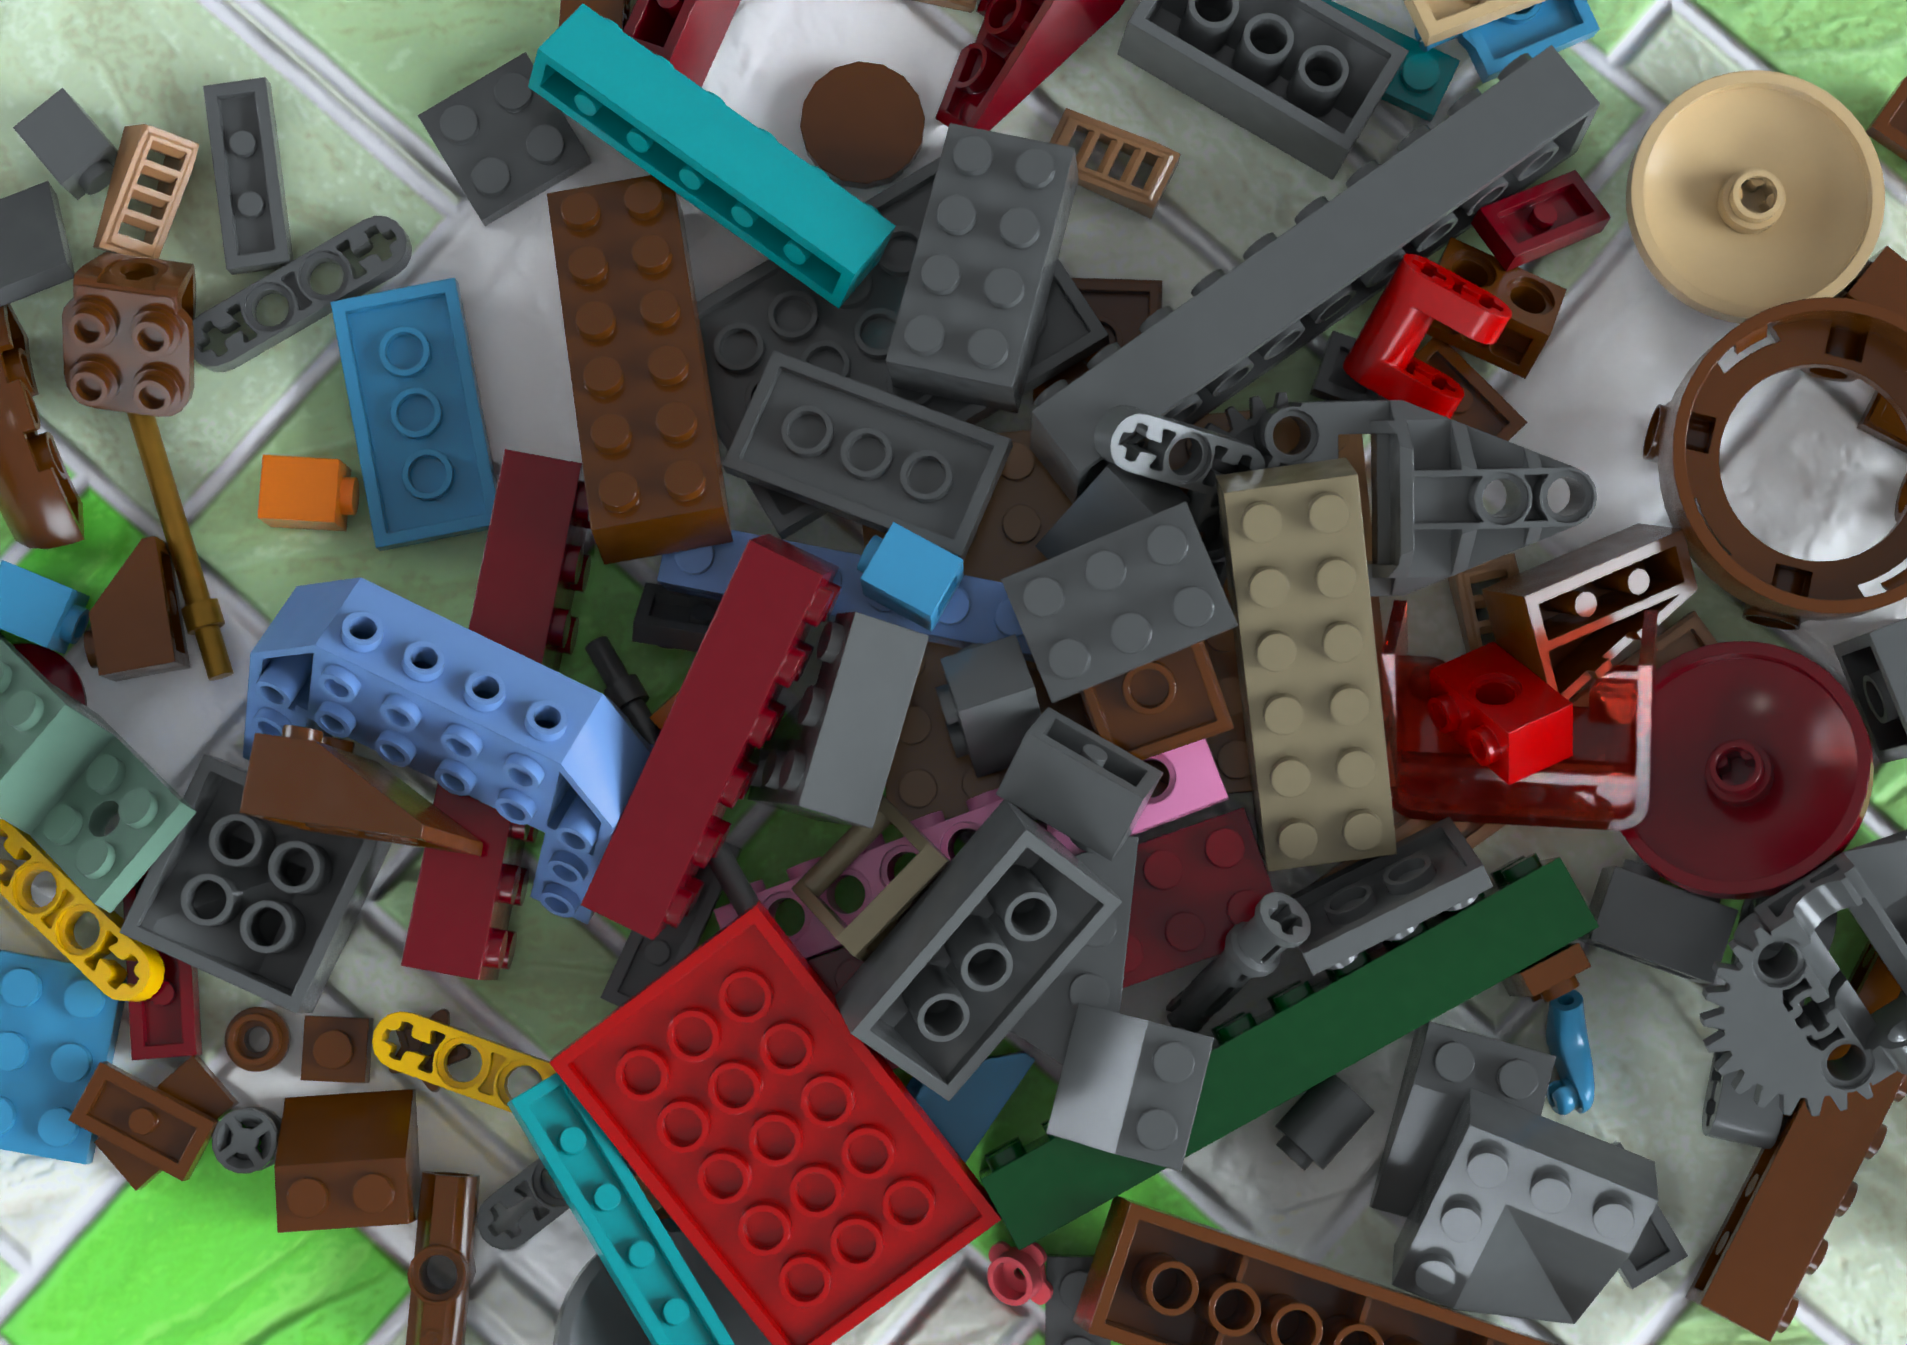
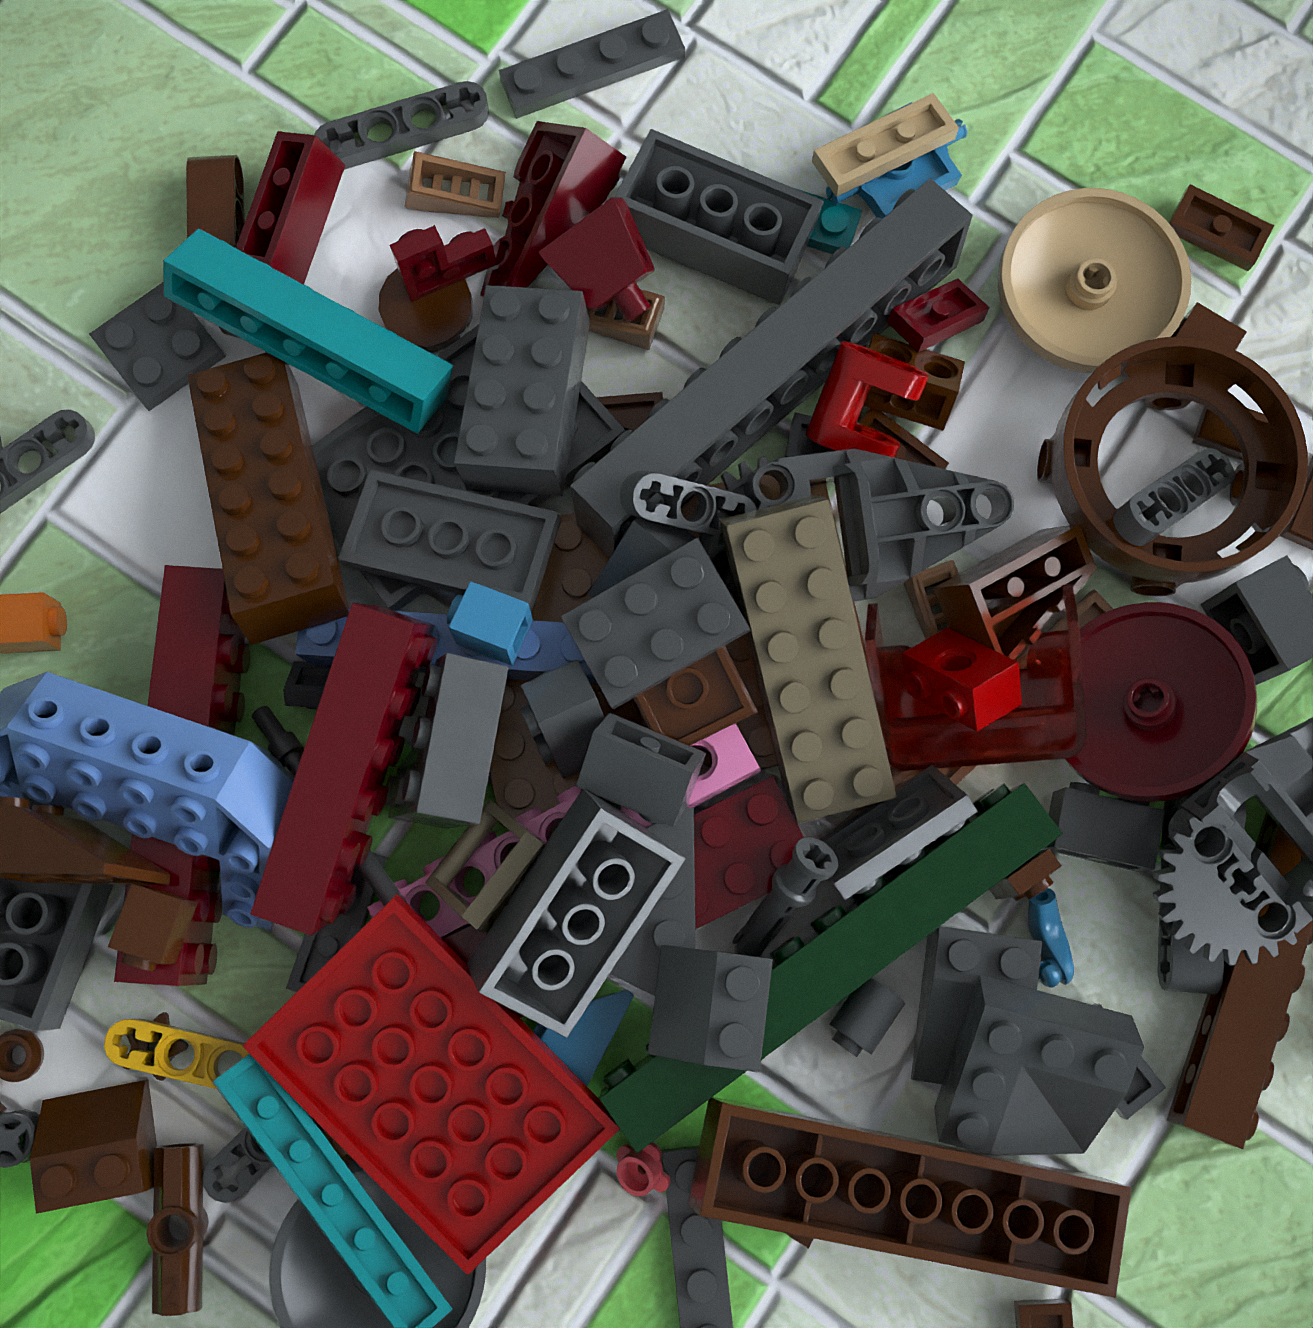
camera: 10 degrees left, 5 degrees down
reddish brown plate [300,1015,374,1083] -> none
dark azure plate [330,277,497,551] -> none
none -> reddish brown brick [108,883,198,971]
none -> dark red plate [389,225,497,302]
none -> dark red torso [539,197,655,323]
none -> dark grey beam [1113,448,1235,546]

